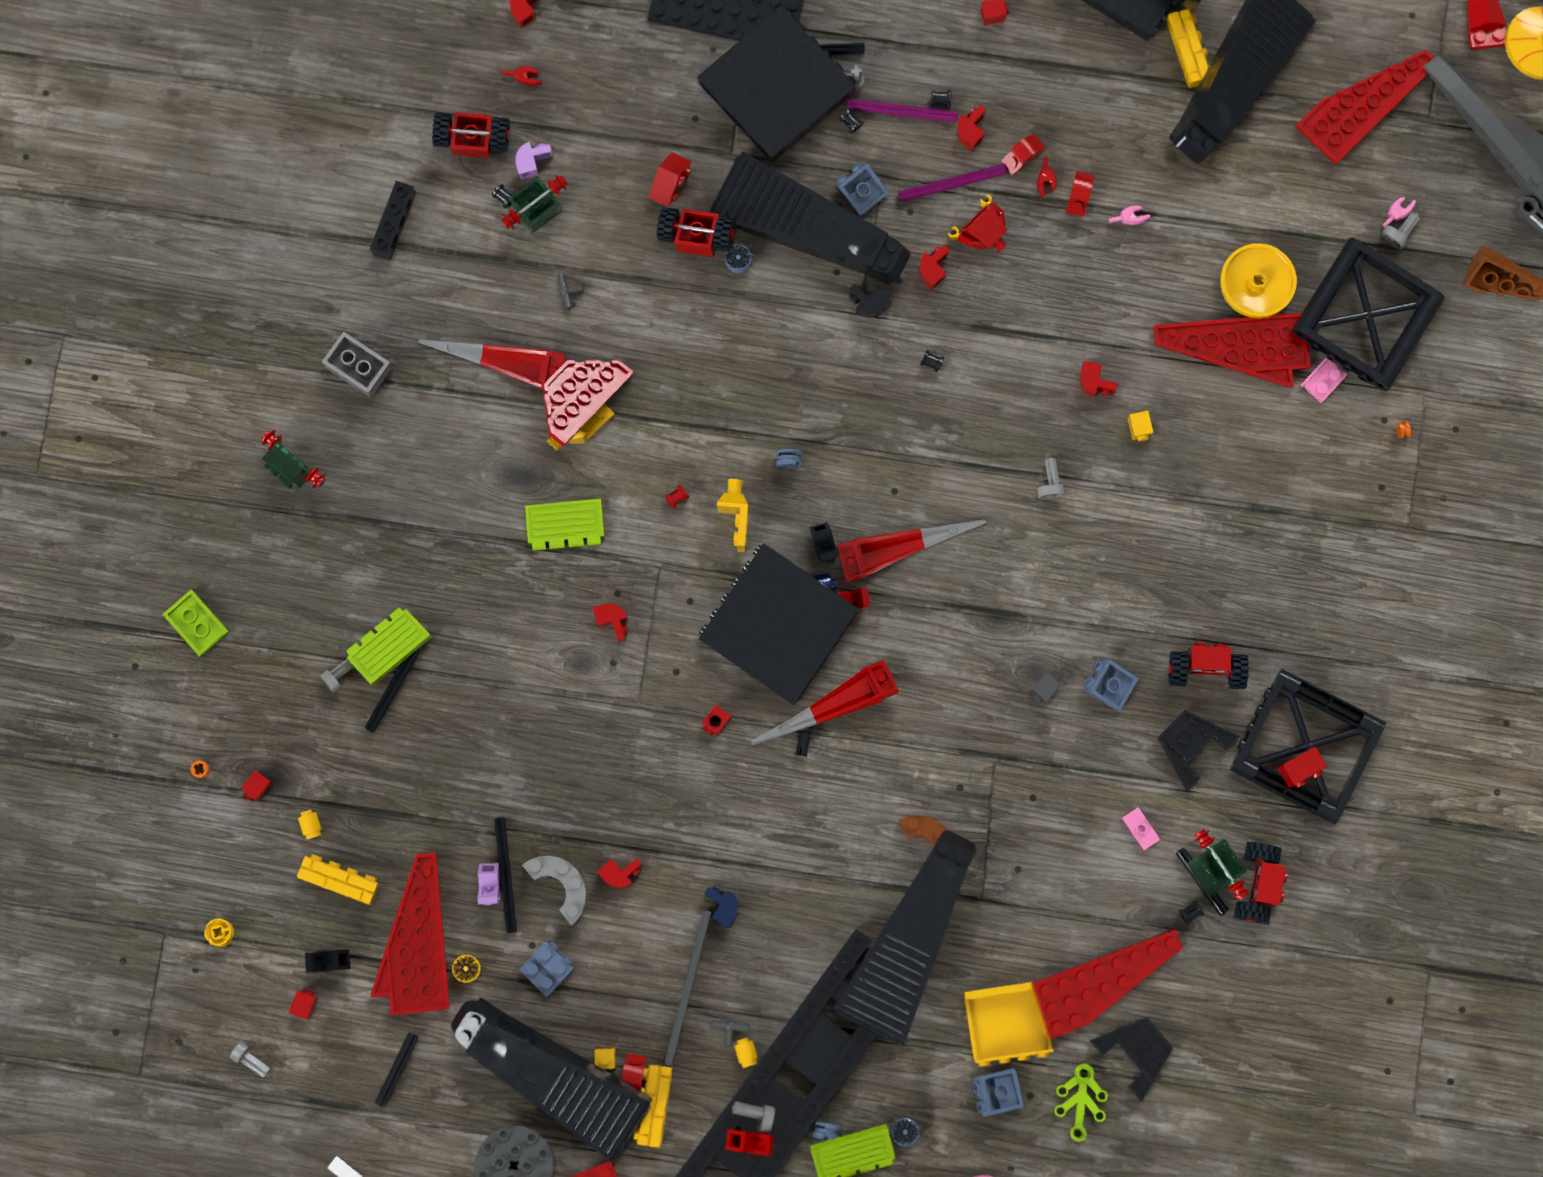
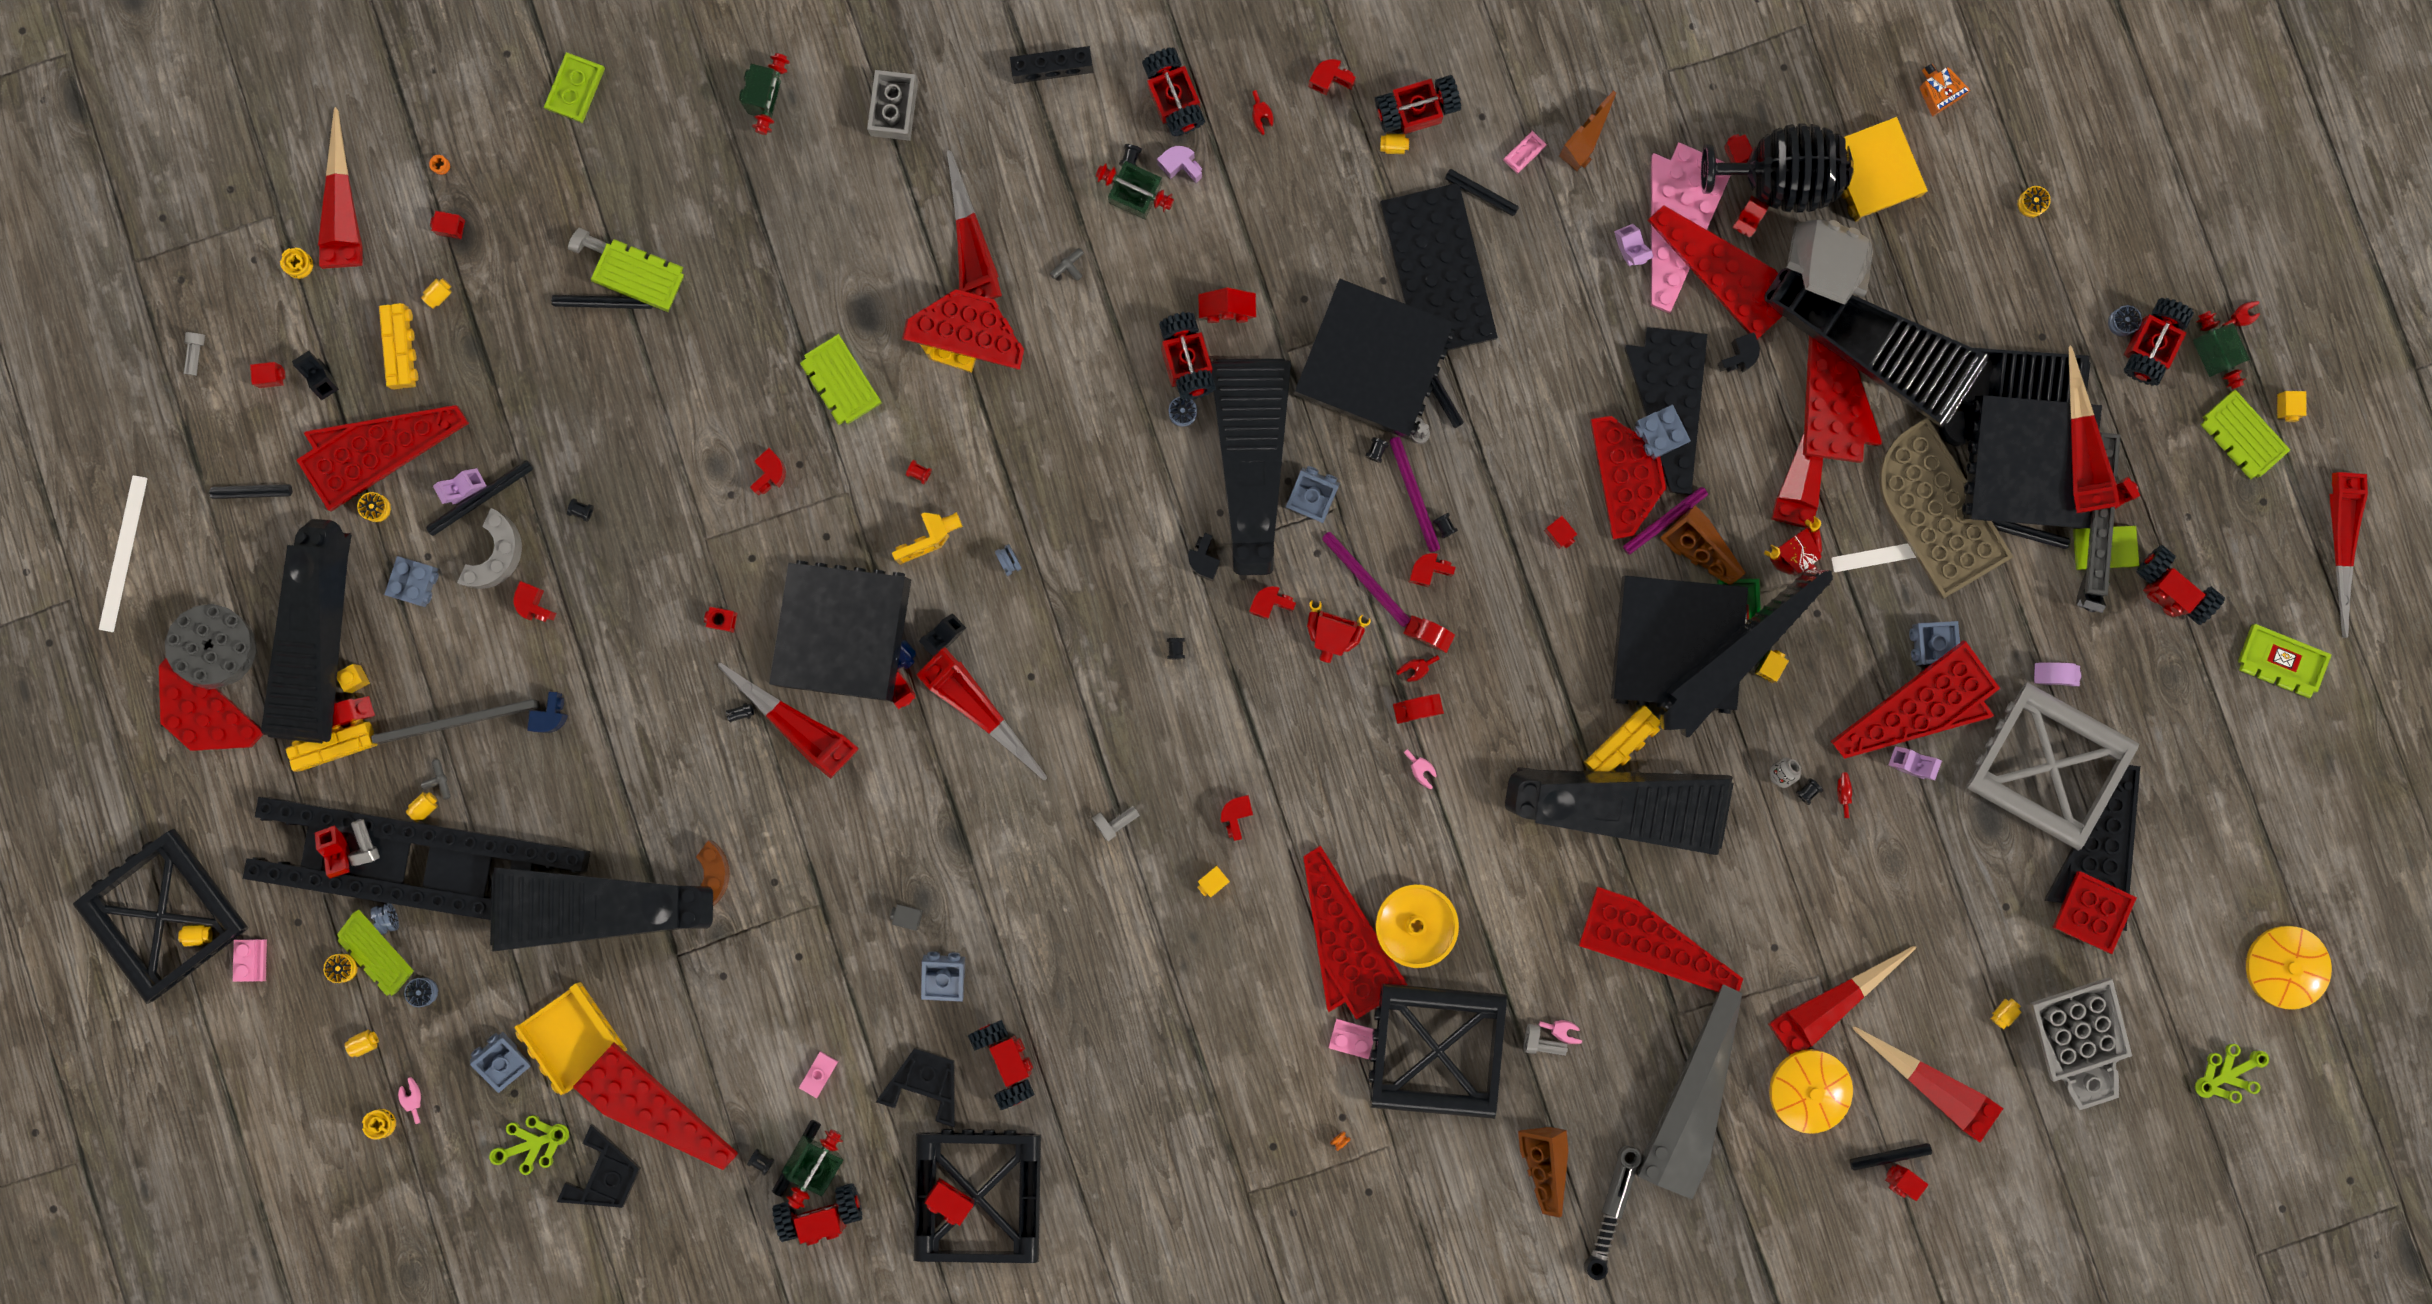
camera: 60 degrees right, 5 degrees up
none -> red plate [318,107,363,269]
none -> black bush [567,498,594,522]

